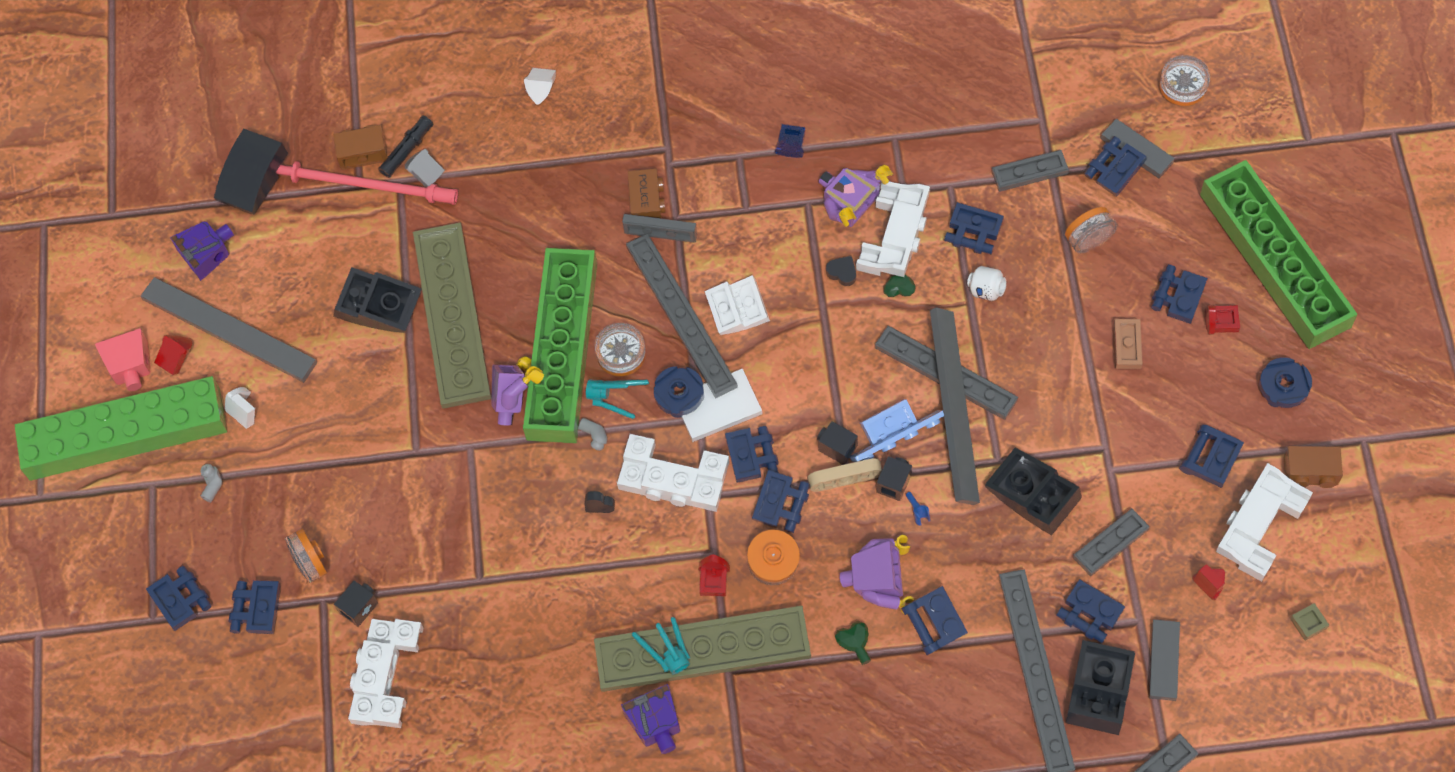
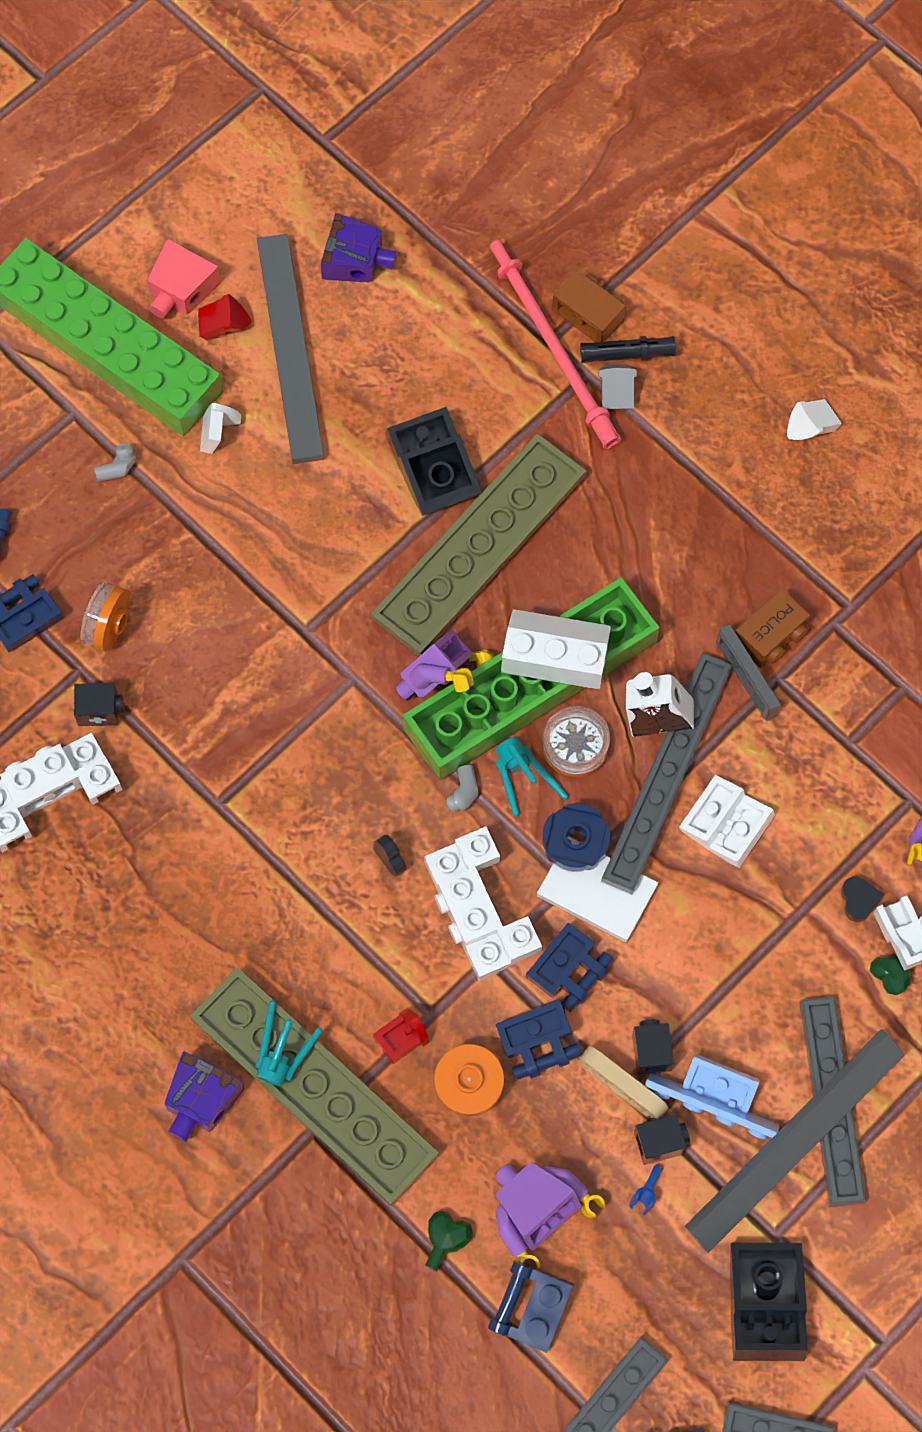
camera: 45 degrees right, 5 degrees up
black slope [214,128,288,215] -> none
none -> white slope [501,609,611,689]
none -> white torso [626,672,694,737]

